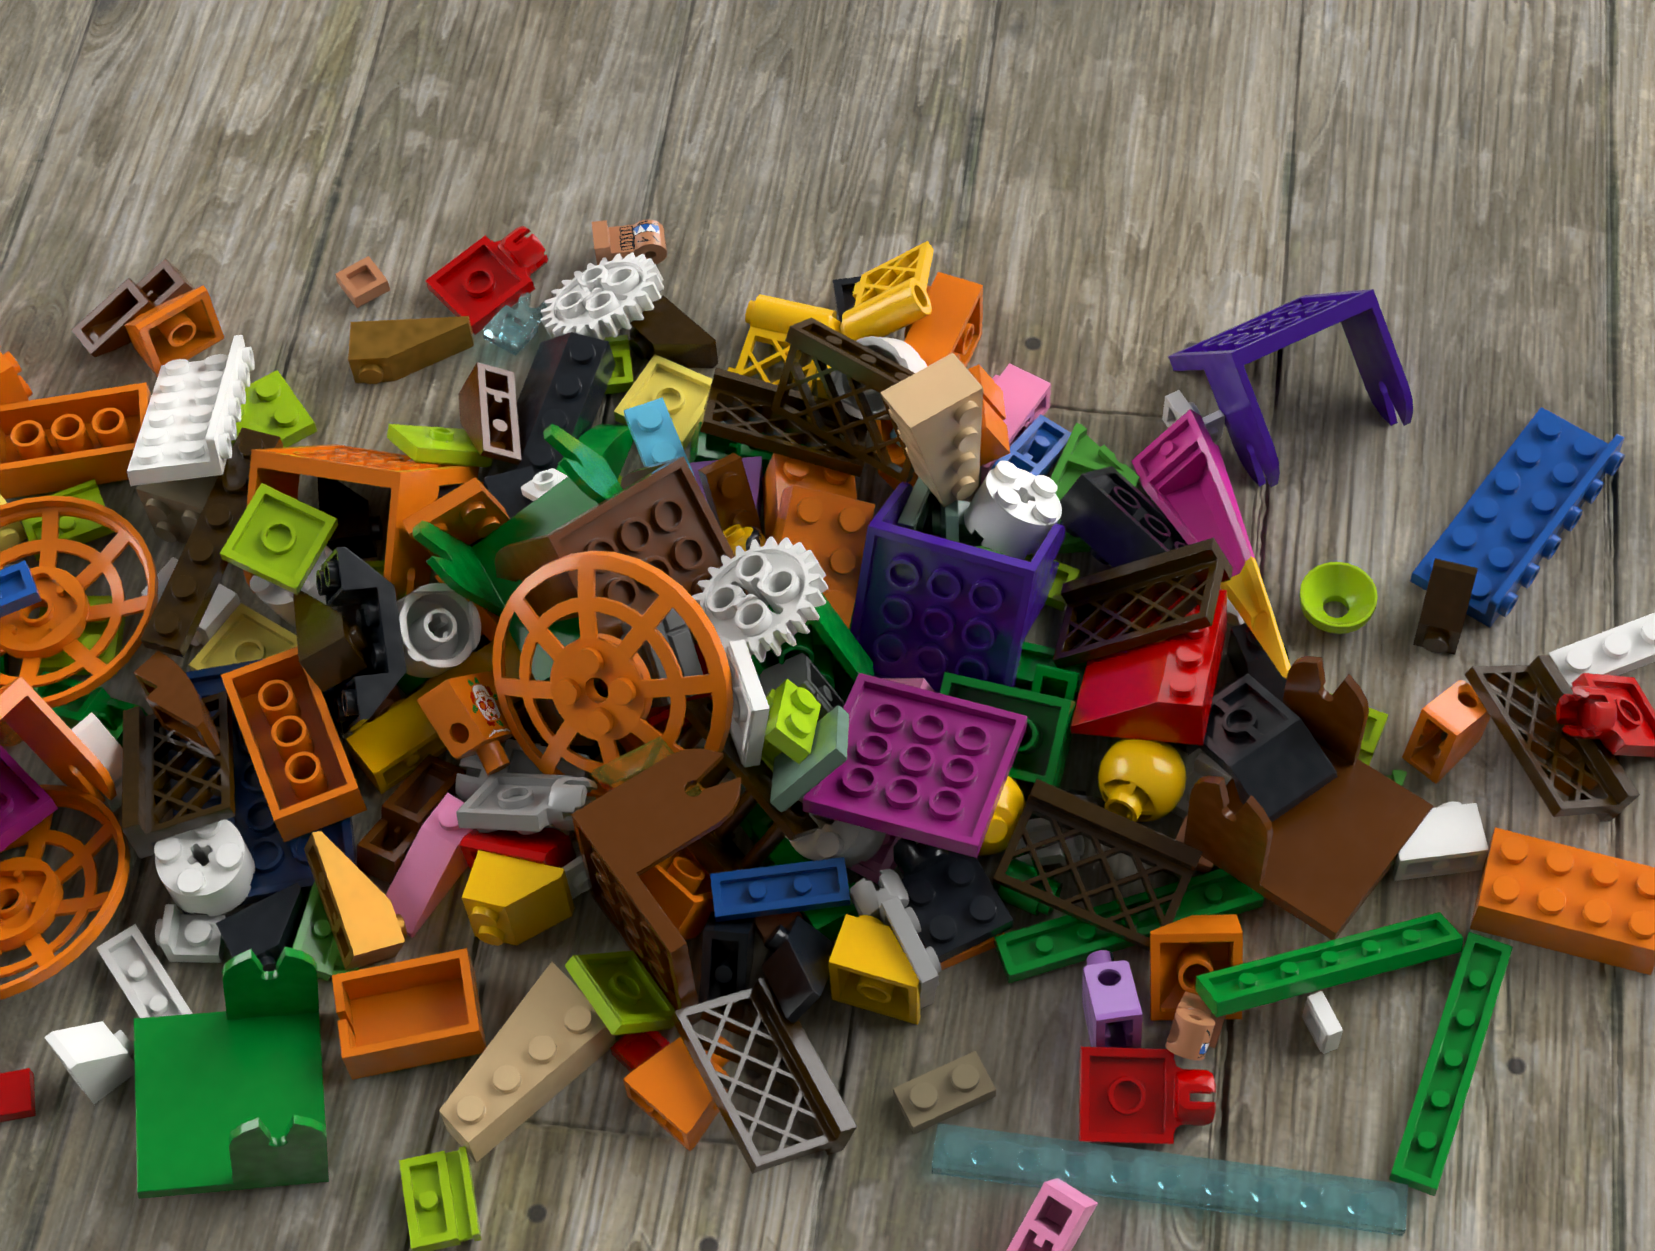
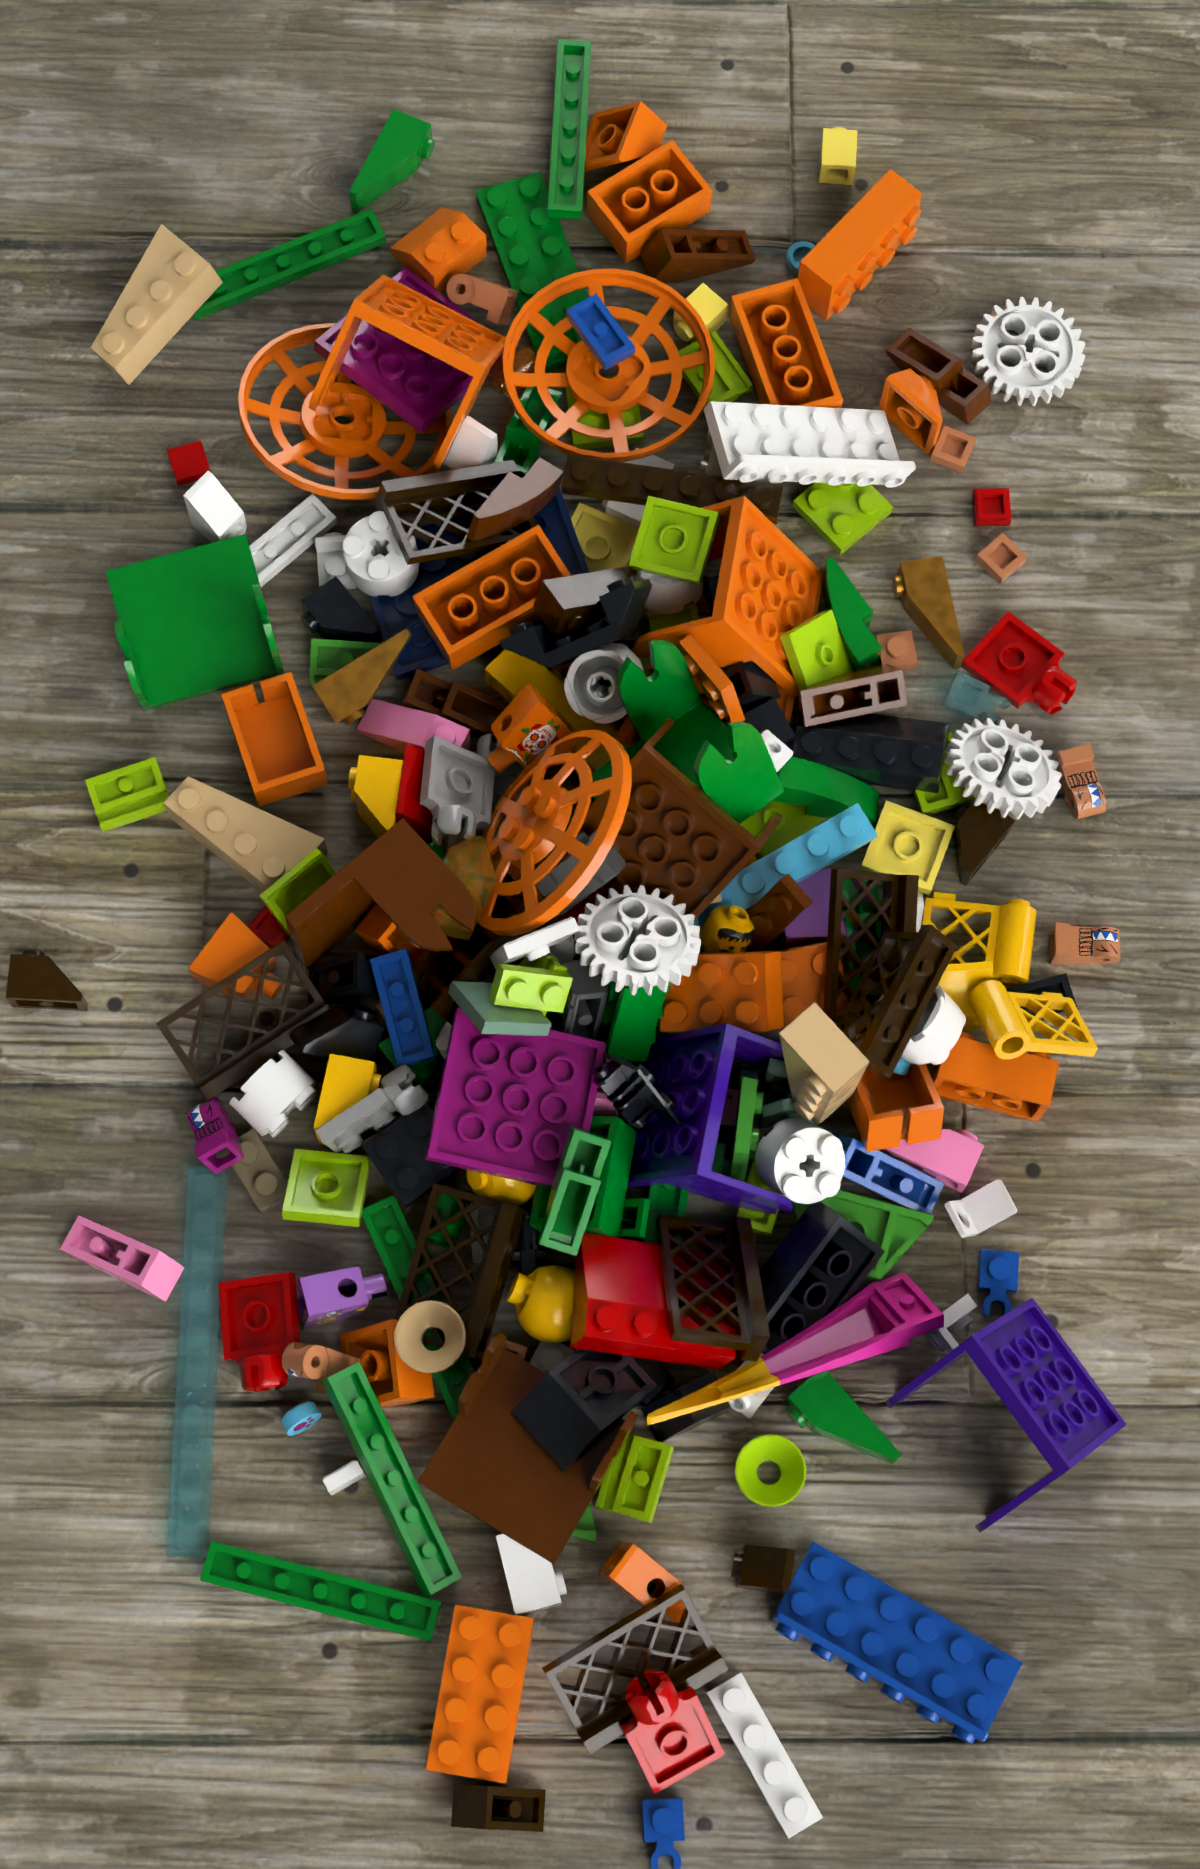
camera: 75 degrees right, 15 degrees up
none -> magenta leg [187,1096,245,1175]
none -> white brick [229,1050,316,1138]
none -> medium azure tile [280,1401,321,1436]
none -> lime plate [282,1149,371,1227]
none -> tan piece [394,1301,466,1373]
none -> green slope [538,1126,612,1256]
none -> black hinge [593,1052,682,1129]
none -> green slope [785,1371,902,1464]
none -> green slope [823,557,882,671]
none -> nougat plate [875,630,918,670]
none -> nougat plate [930,425,977,473]
none -> white bracket [944,1179,1017,1238]
none -> white gear [971,297,1085,406]
none -> red tile [972,488,1011,526]
none -> blue plate [977,1249,1019,1317]
none -> nougat leg [1049,922,1121,966]

